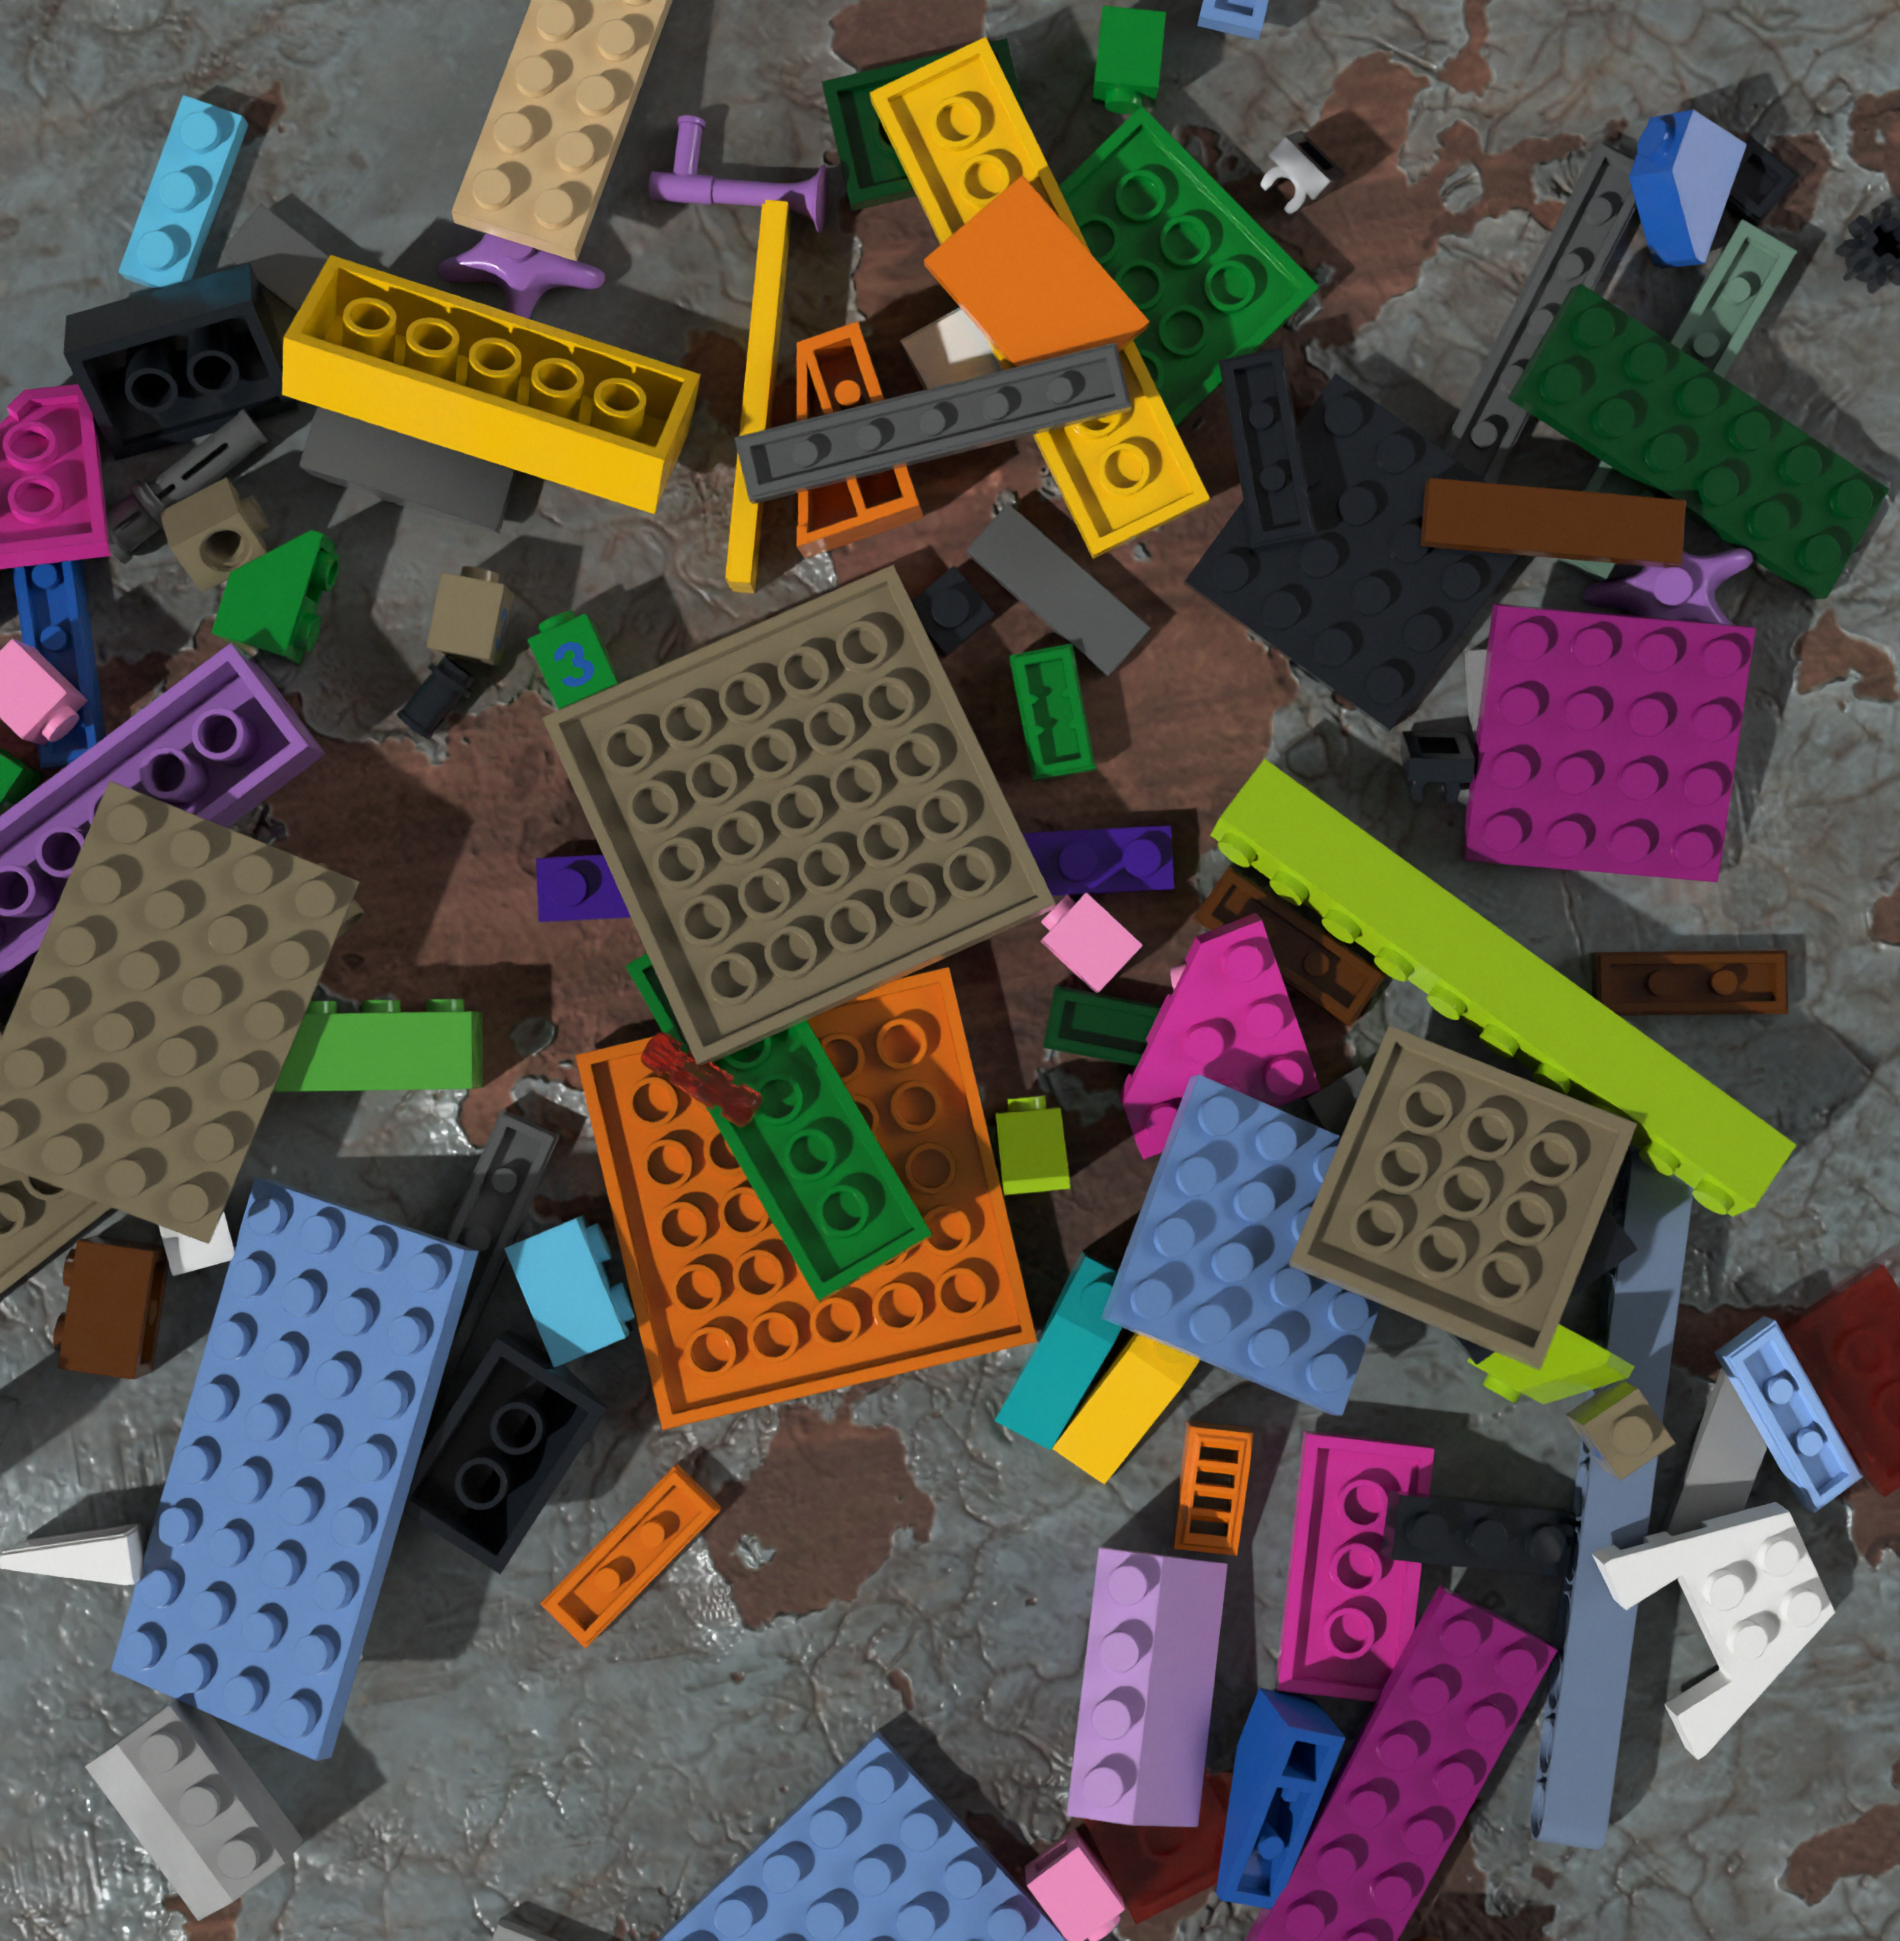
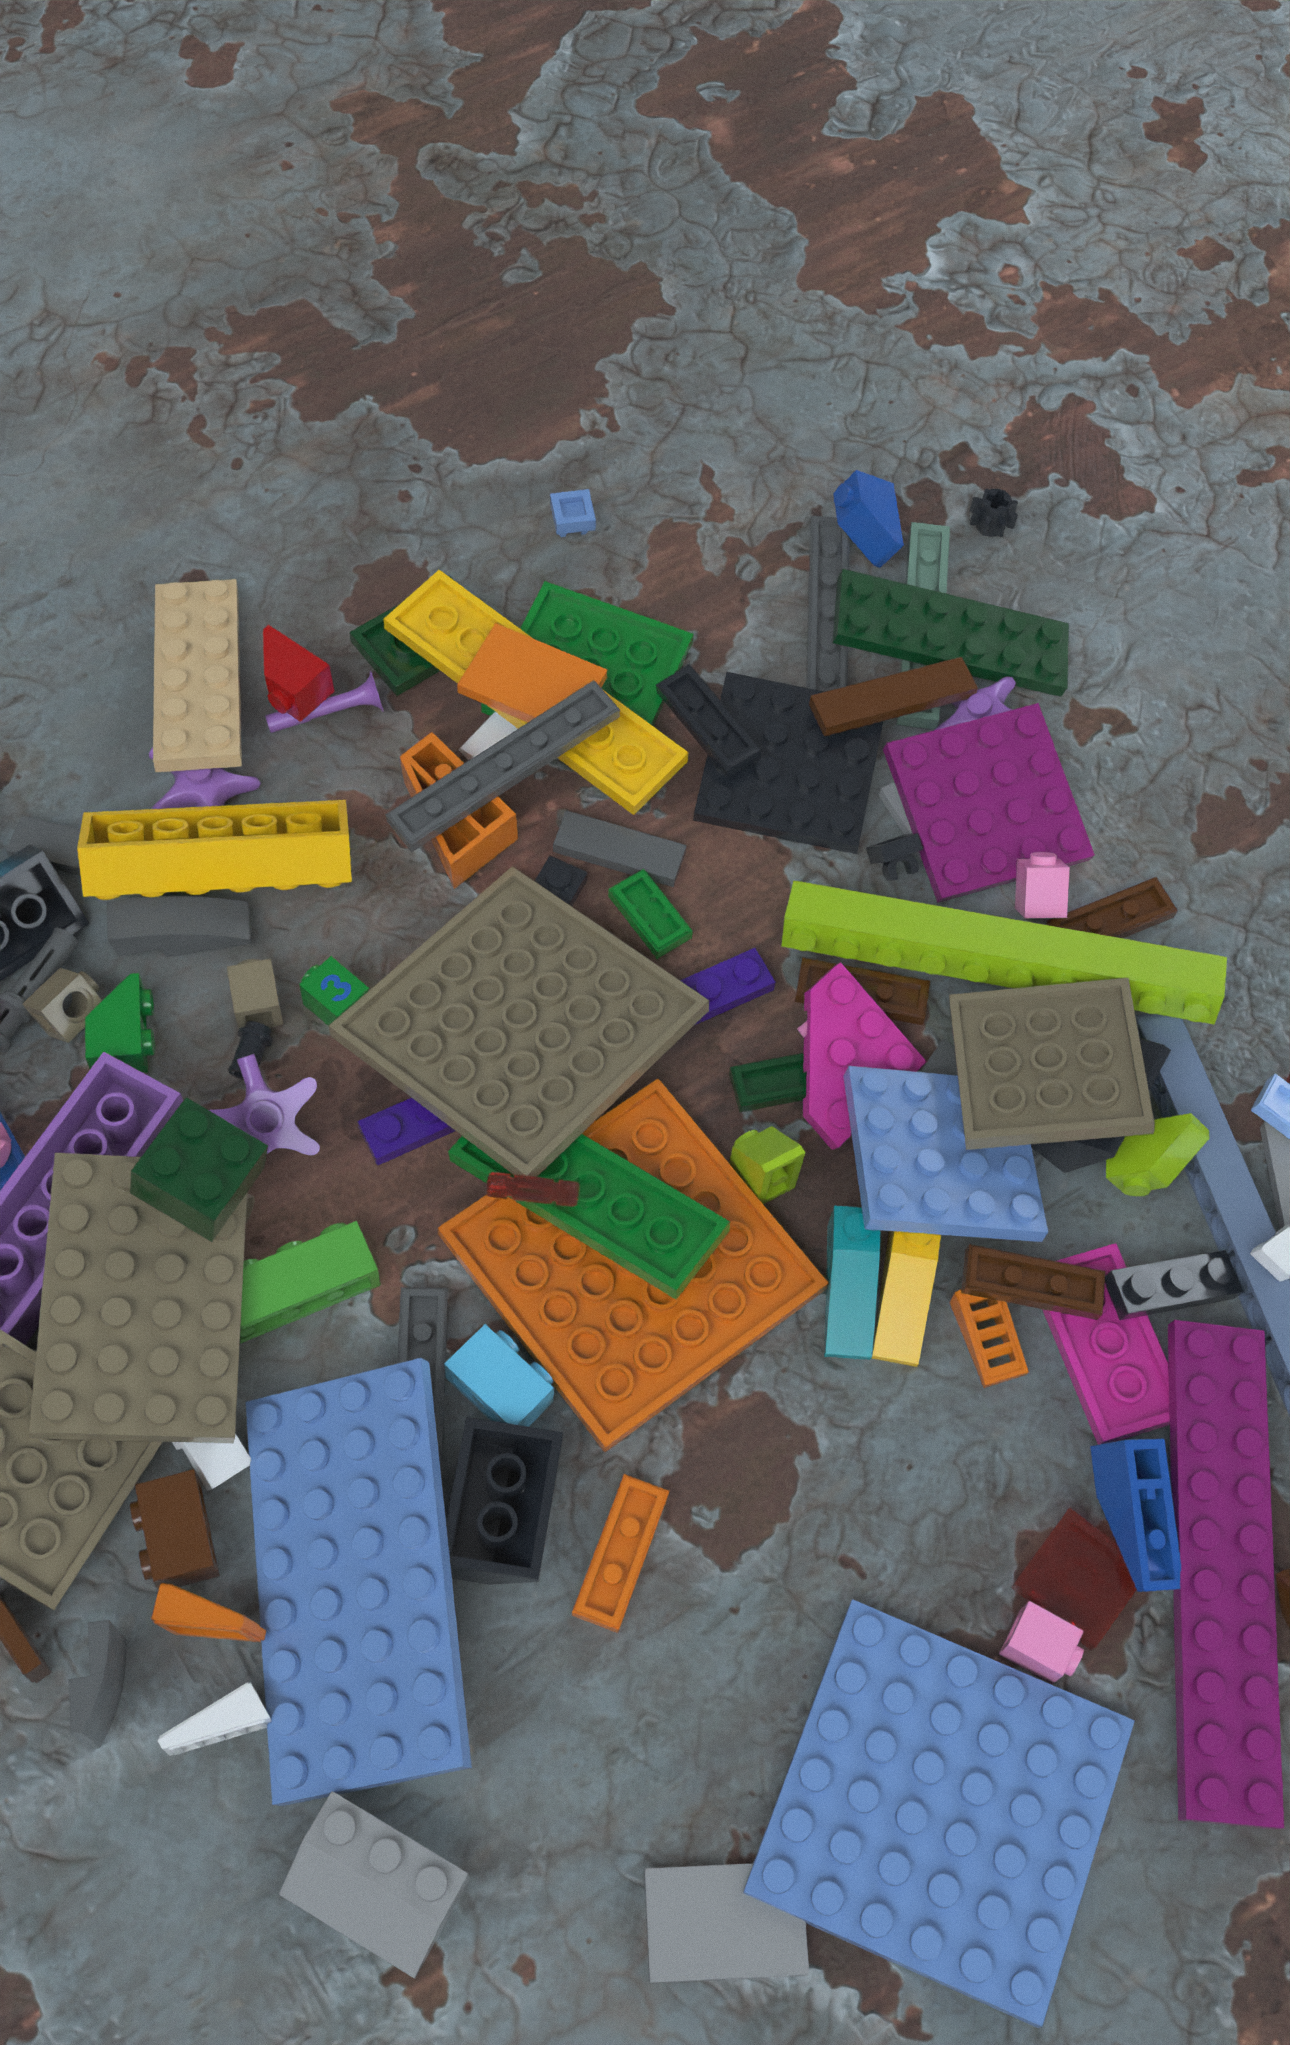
camera: 35 degrees left, 25 degrees down
yellow tile [725,200,792,594] -> none
bright pink brick [1040,892,1143,993] -> none
lavender slope [1067,1546,1228,1827] -> none
green brick [1092,5,1166,114] -> none
tile [1261,131,1346,214] -> none
dark tan brick [1566,1380,1676,1481] -> none
black tile [1725,136,1799,227] -> none
none -> dark green brick [130,1097,268,1242]
none -> orange slope [151,1583,266,1642]
none -> medium lavender animal [209,1054,320,1155]
none -> red slope [263,625,335,722]
none -> reddish brown tile [961,1244,1105,1320]
none -> bright pink brick [1015,852,1070,919]

